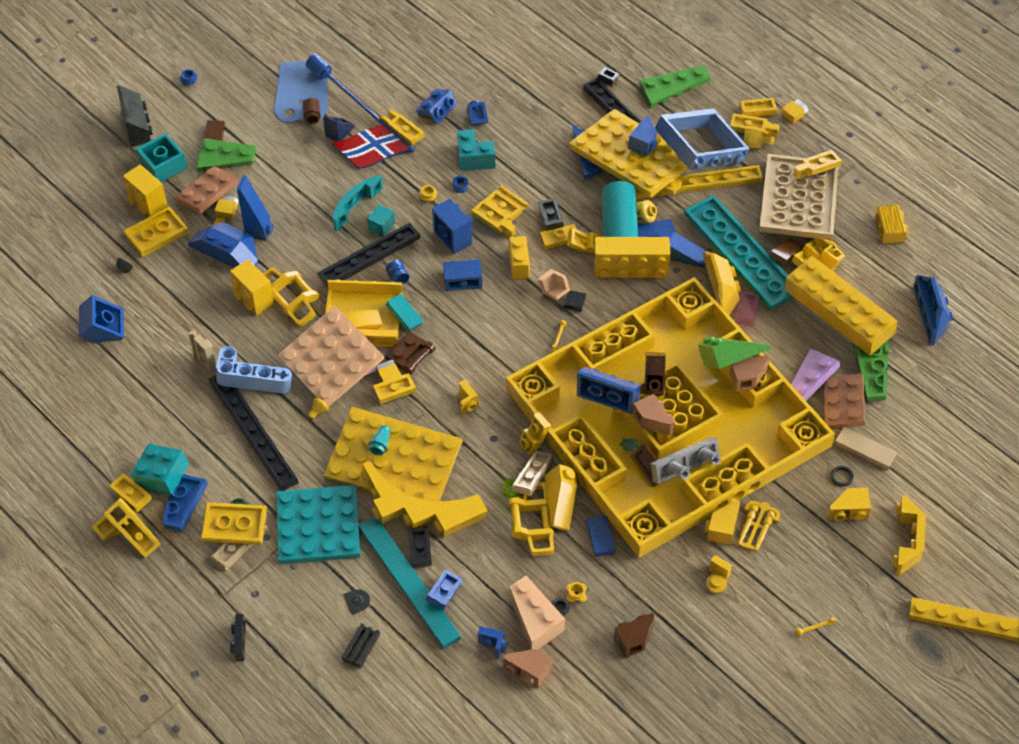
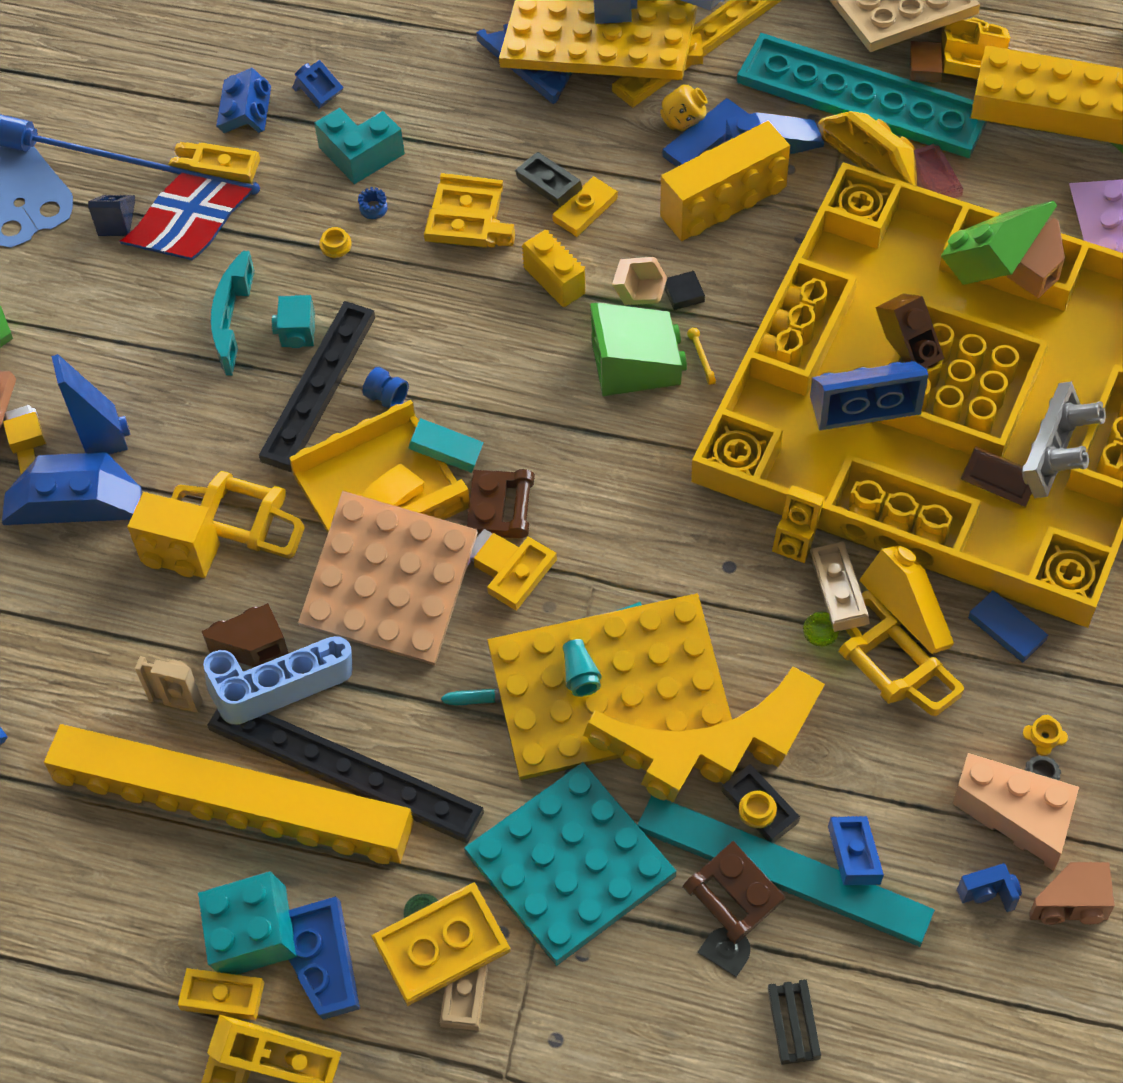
camera: 30 degrees left, 5 degrees up
reddish brown brick [302,98,321,124] -> none
yellow rock [308,398,329,420] -> none
blue brick [432,198,473,254] -> none
blue brick [443,259,482,291] -> none
yellow bracket [458,379,479,414] -> none
yellow slope [567,228,602,254] -> none
teal brick [601,181,638,237] -> none
clear green plate [619,438,639,451] -> none
nougat slope [632,394,675,435] -> none
none -> yellow brick [44,724,414,864]
none -> reddish brown slope [202,603,289,667]
none -> teal piece [441,688,501,706]
none -> slope [590,303,687,396]
none -> reddish brown plate [682,841,786,944]
none -> yellow plate [739,791,777,828]

